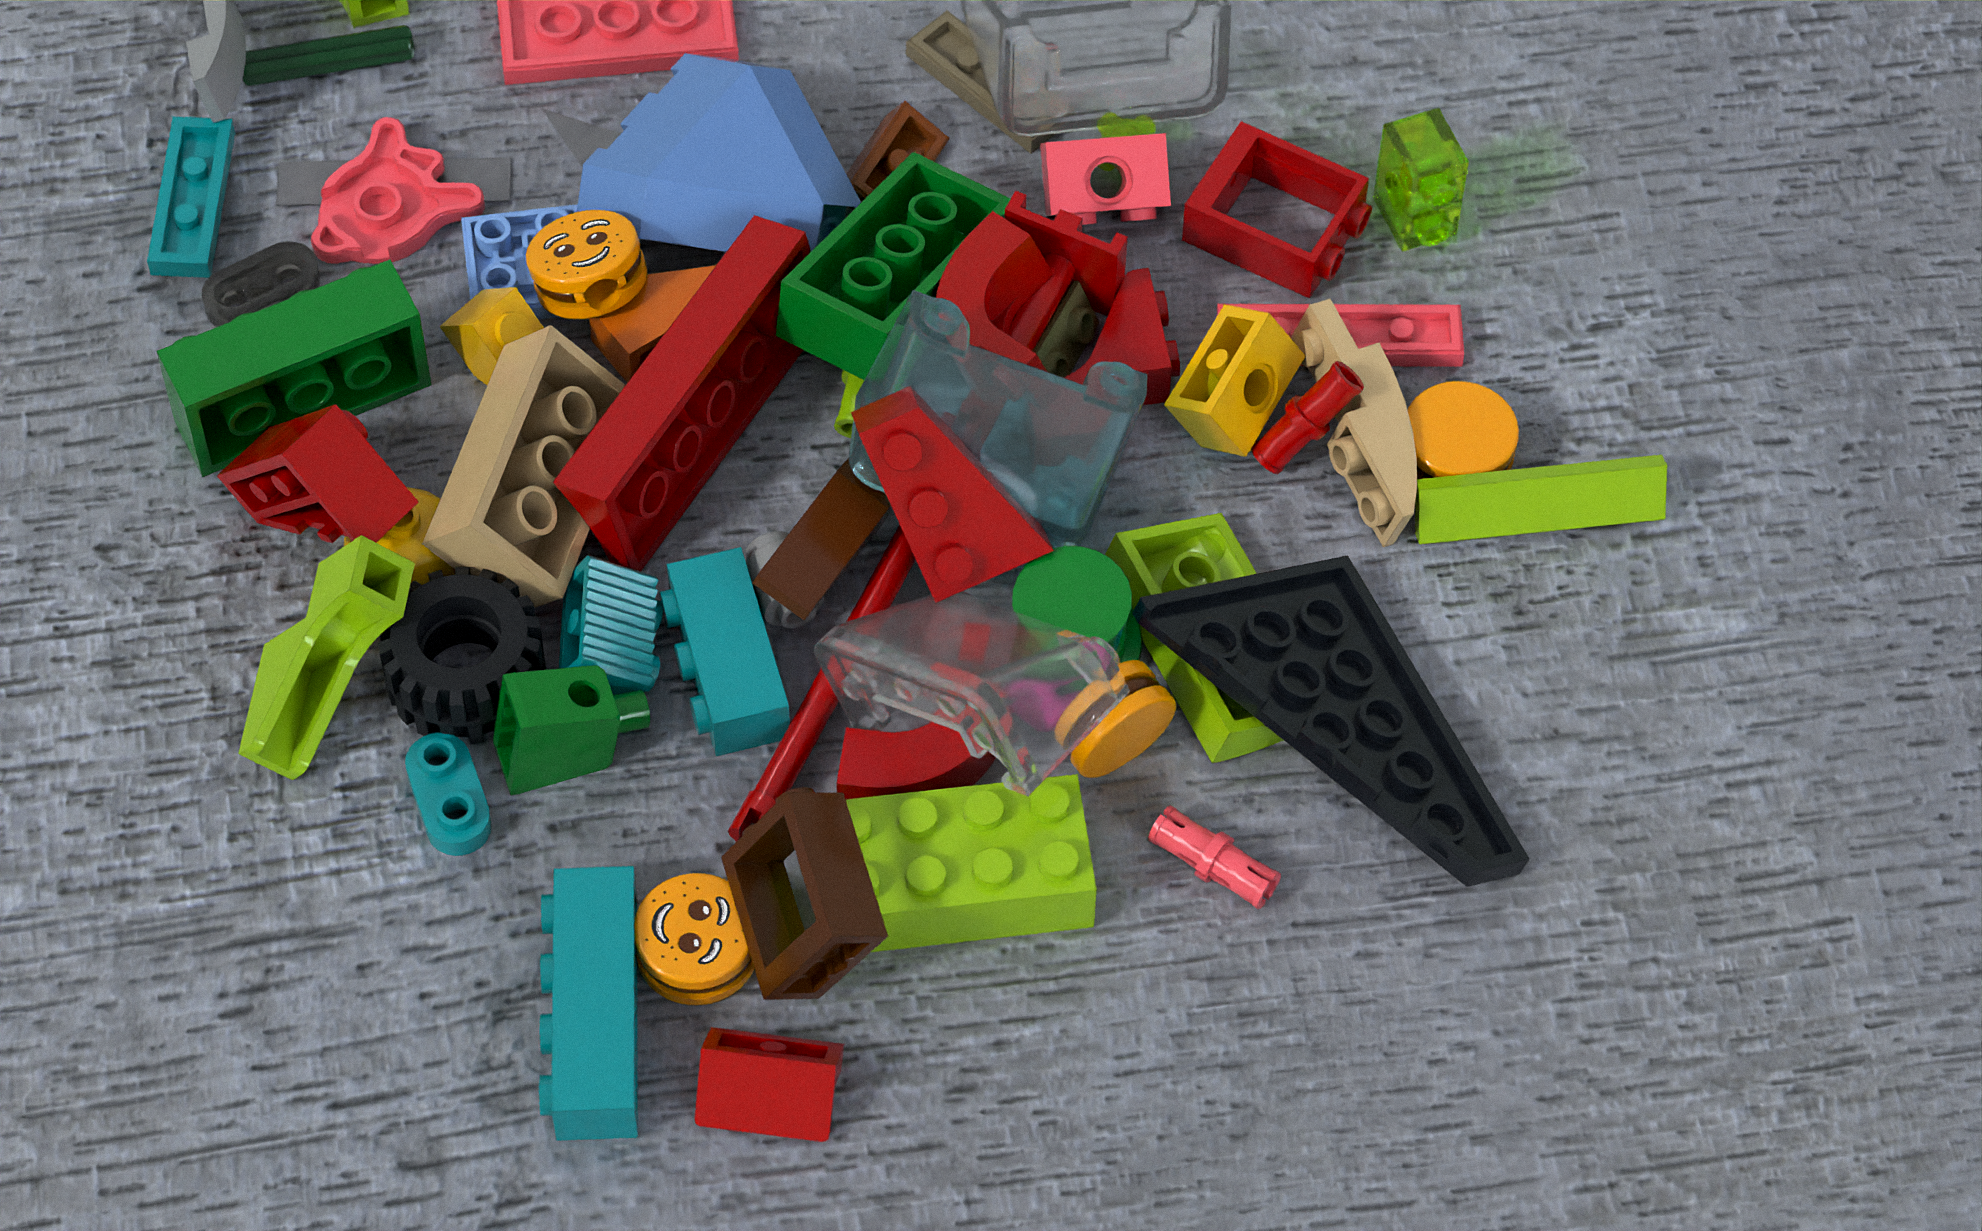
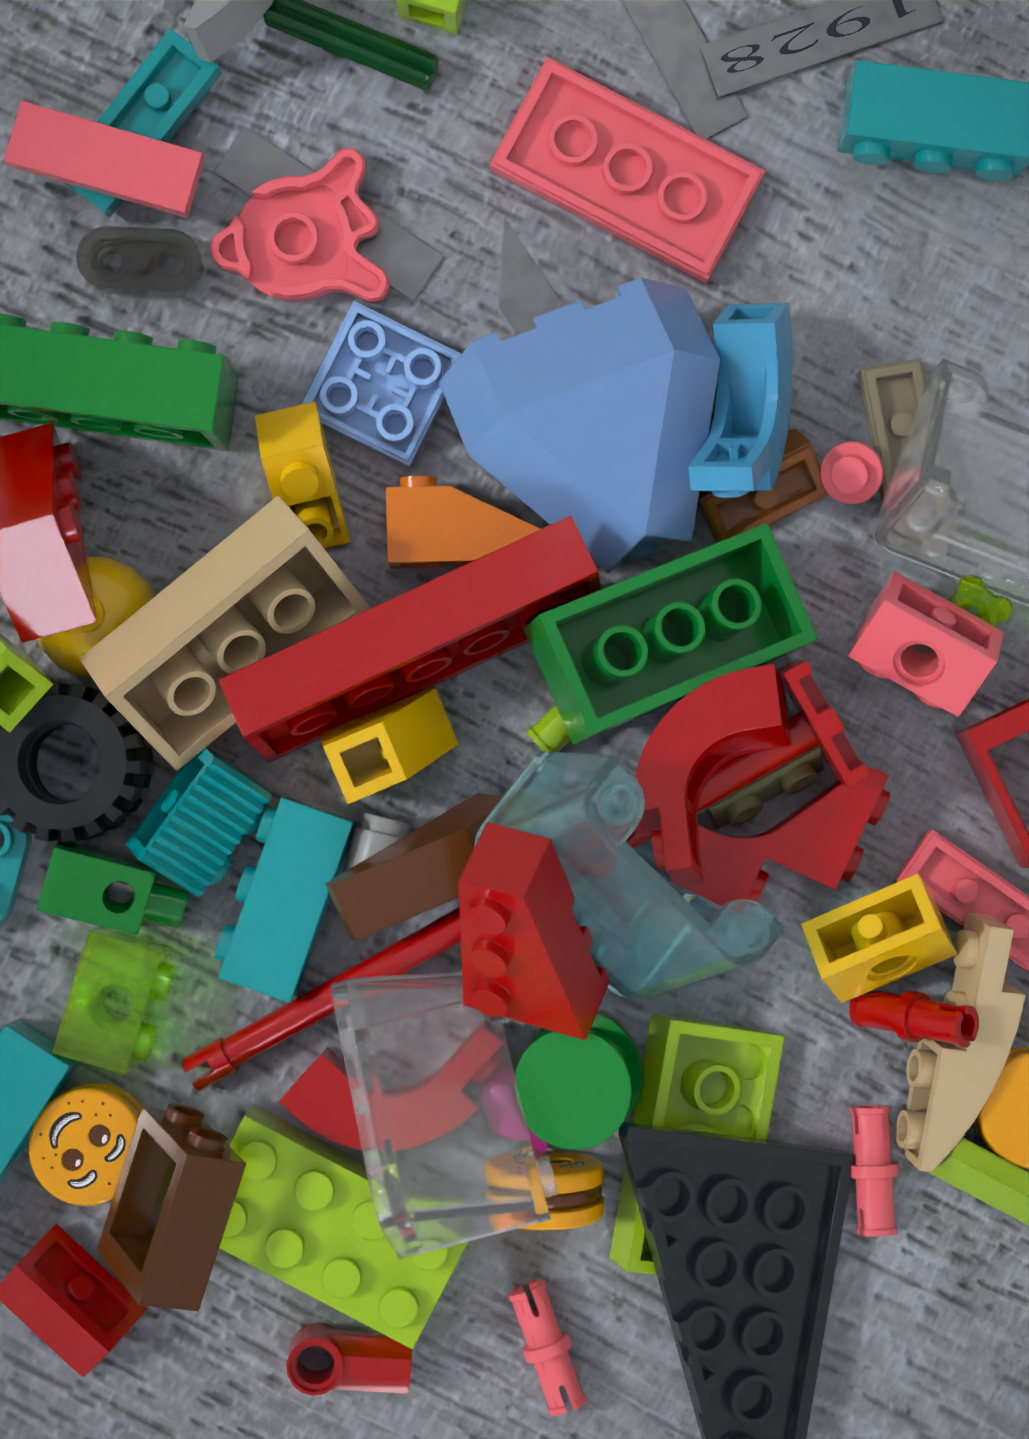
camera: 35 degrees right, 30 degrees up
light orange head [526,210,647,319] -> none
none -> coral tile [3,101,205,218]
none -> clear neon green brick [52,927,176,1075]
none -> red piece [286,1322,412,1396]
none -> yellow slope [320,686,459,804]
none -> dark azure arch [688,303,792,498]
none -> coral plate [820,441,884,504]
none -> coral pin [849,1105,899,1237]

